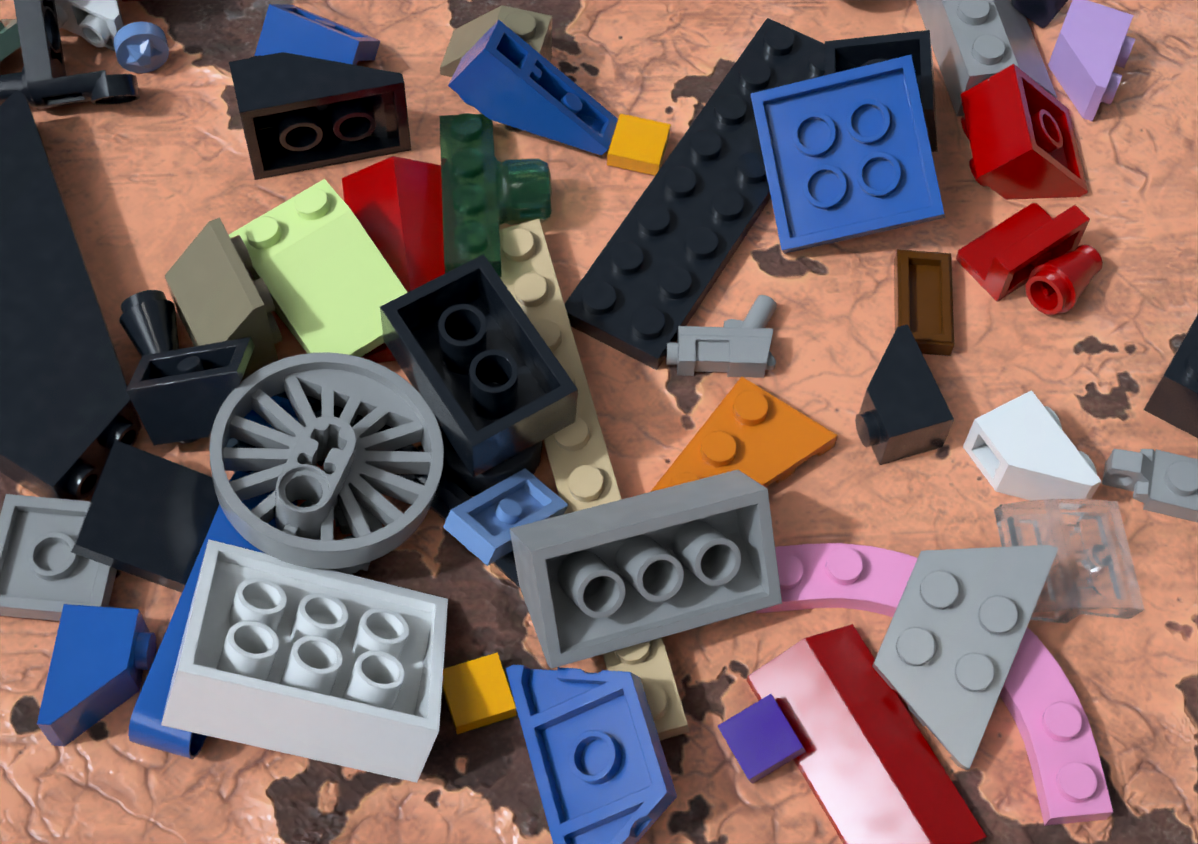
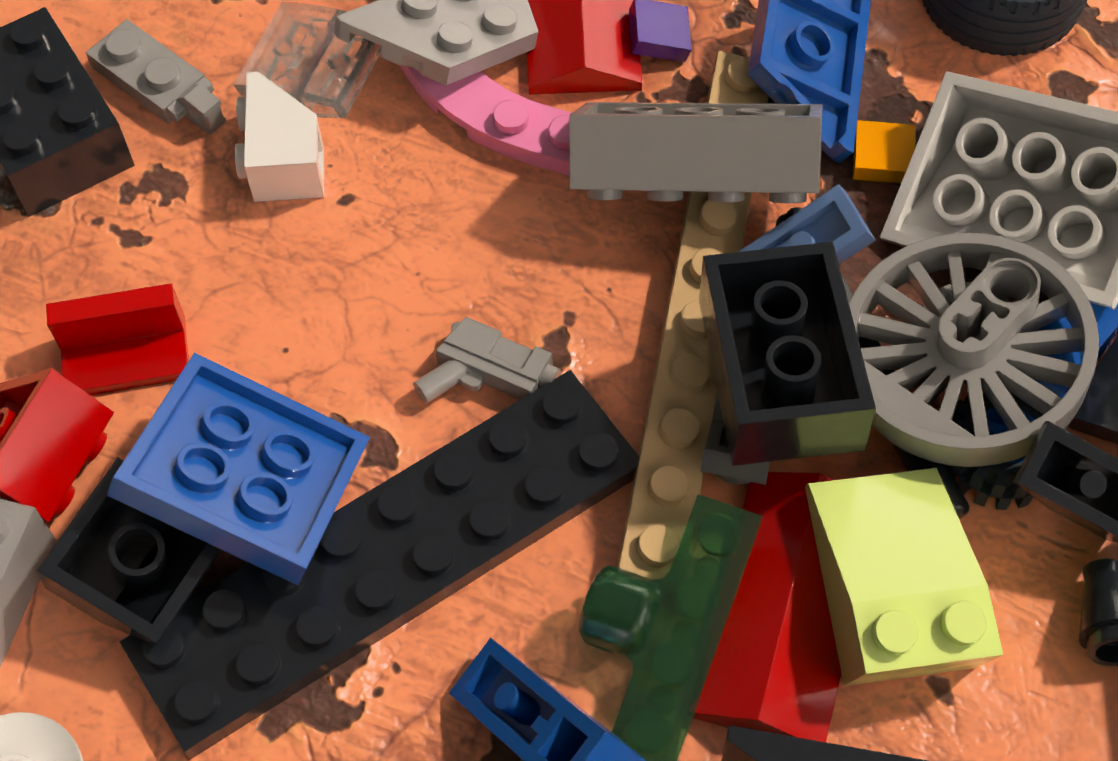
camera: 150 degrees left, 0 degrees up
dark tan slope [165,217,282,382] -> none
light orange tile [607,113,671,175] -> none
orange wing [650,376,838,492] -> none
black slope [855,324,954,465] -> none
reddish brown tile [894,249,954,356] -> none
red cone [1026,245,1103,315] -> none

